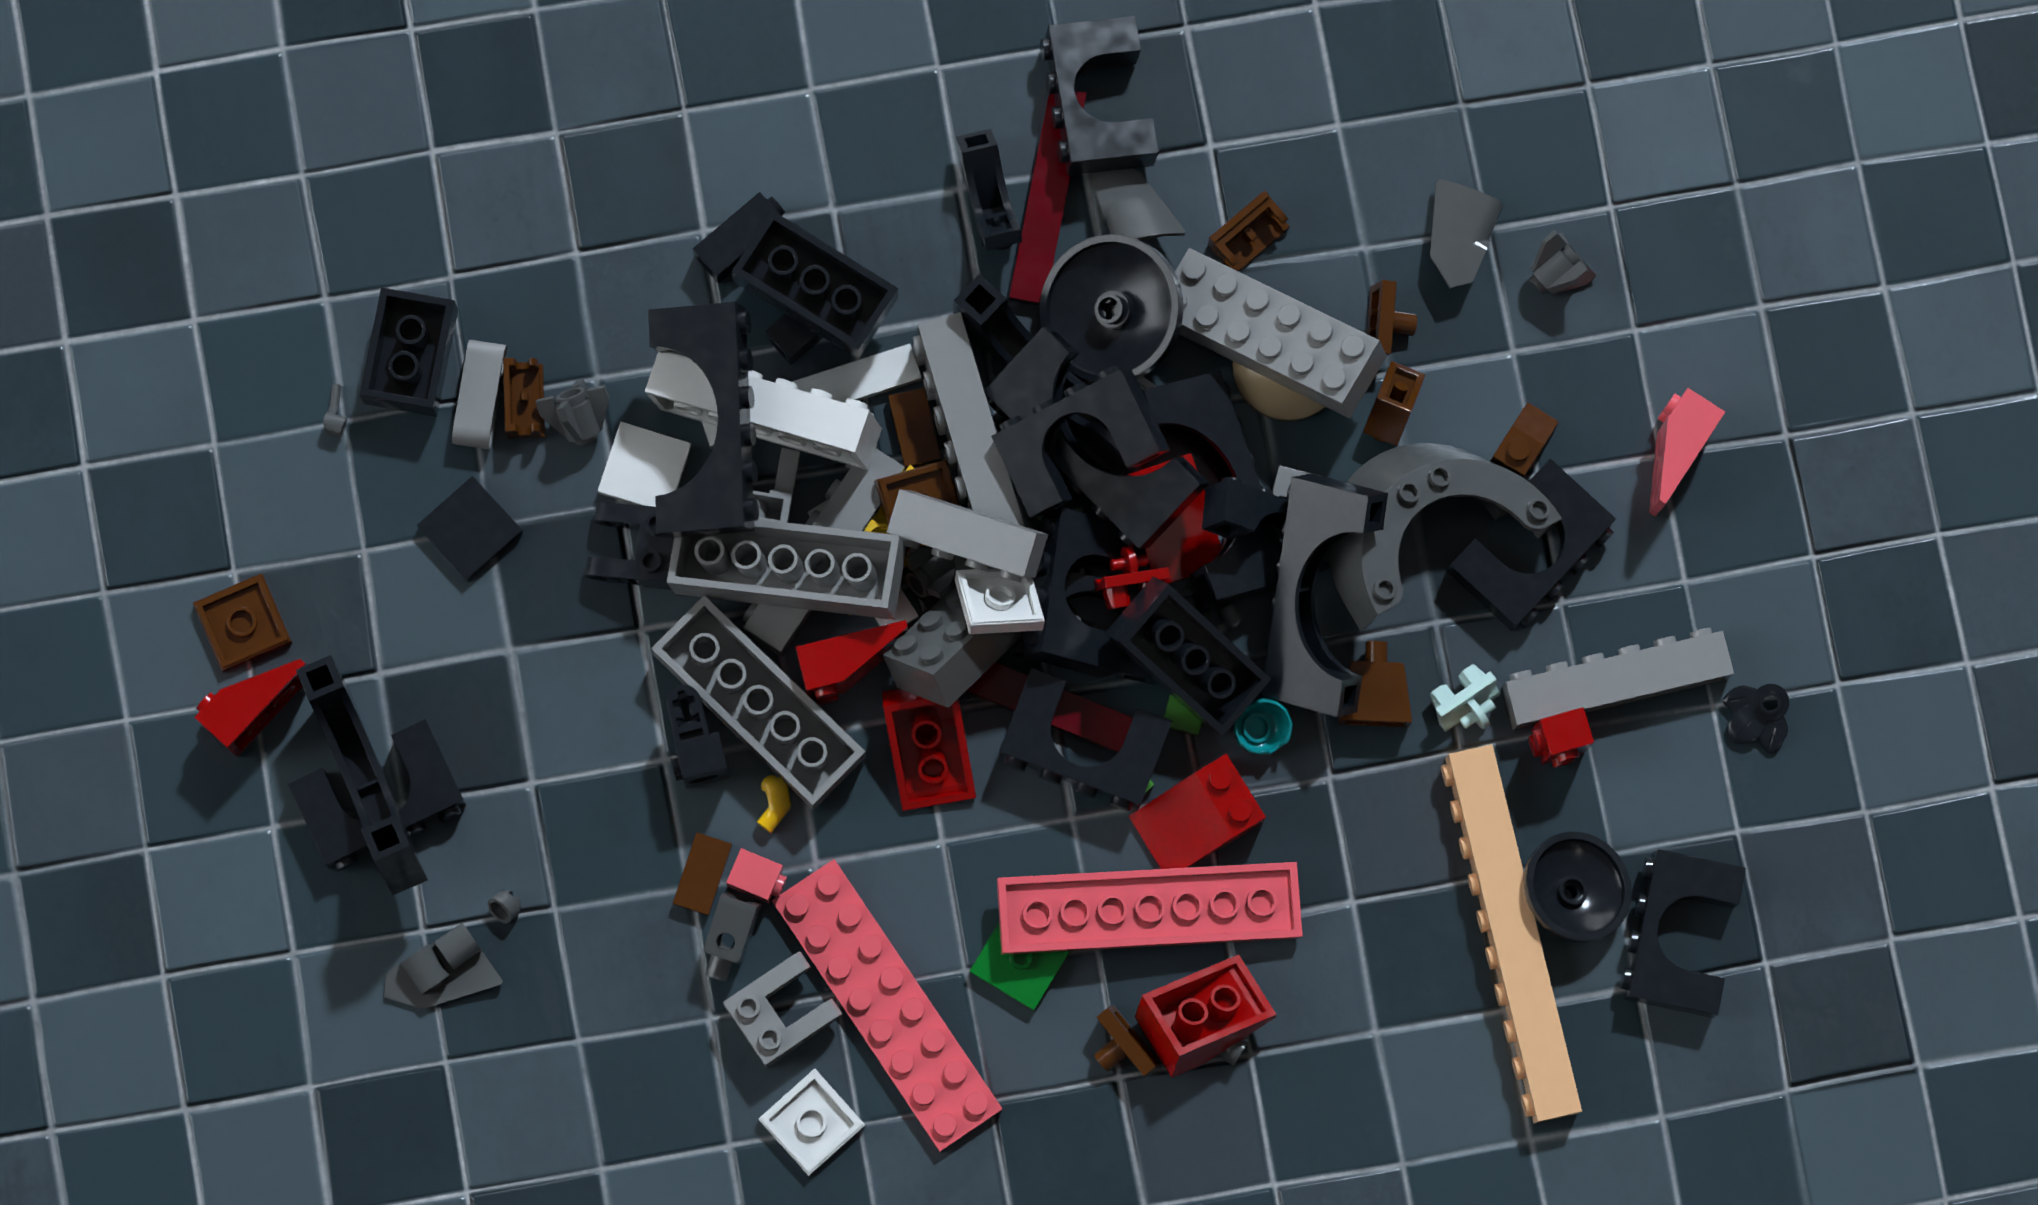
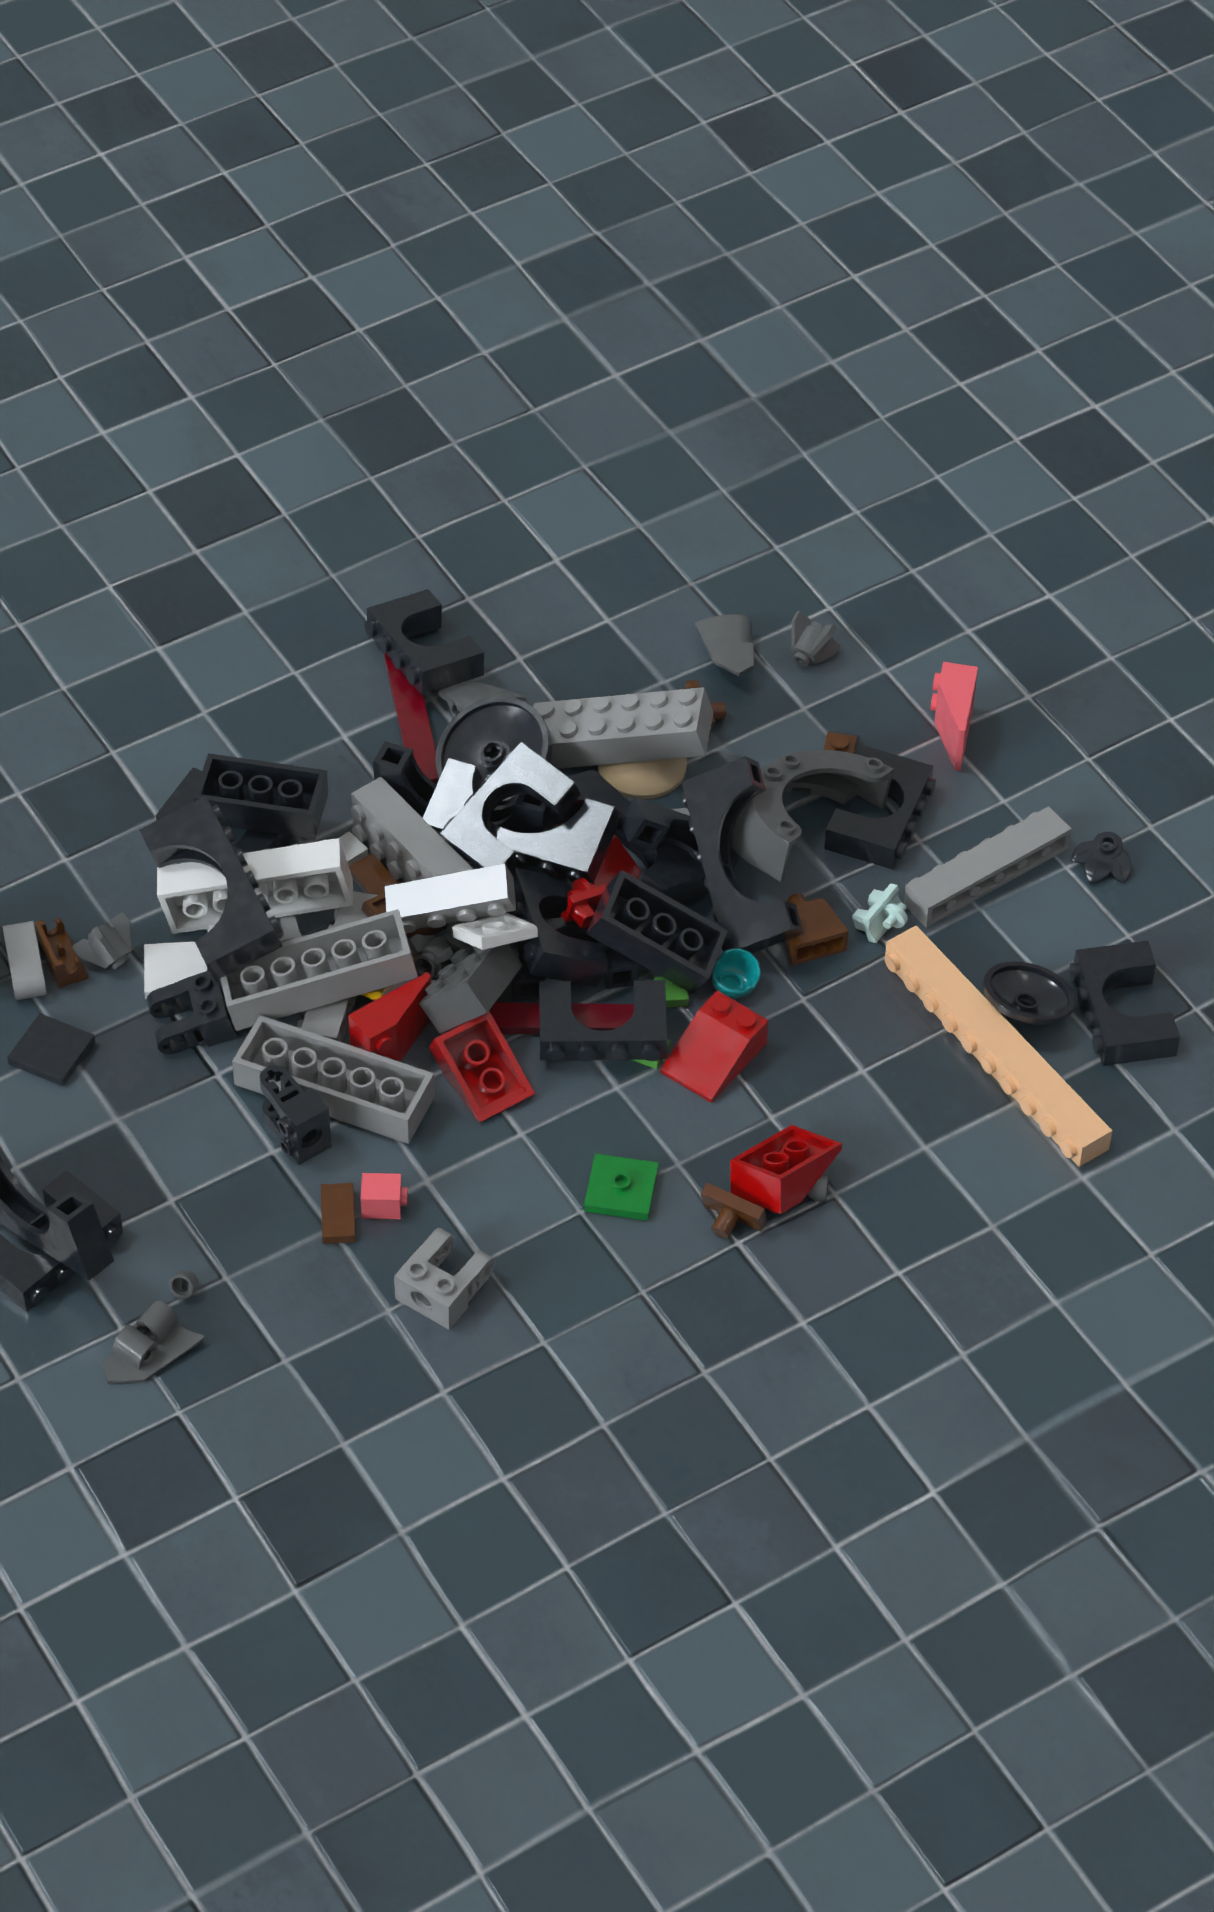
camera: 15 degrees left, 30 degrees down
dark grey torso [703,891,763,981] -> none
yellow arm [757,775,791,833] -> none
white tile [758,1069,865,1176] -> none
coral plate [771,859,1003,1152] -> none
black arch [956,129,1022,251] -> none
coral plate [997,862,1303,955] -> none
reddish brown hinge [1207,190,1290,272] -> none
reddish brown slope [1363,361,1426,446] -> none
red brick [1528,707,1594,768] -> none

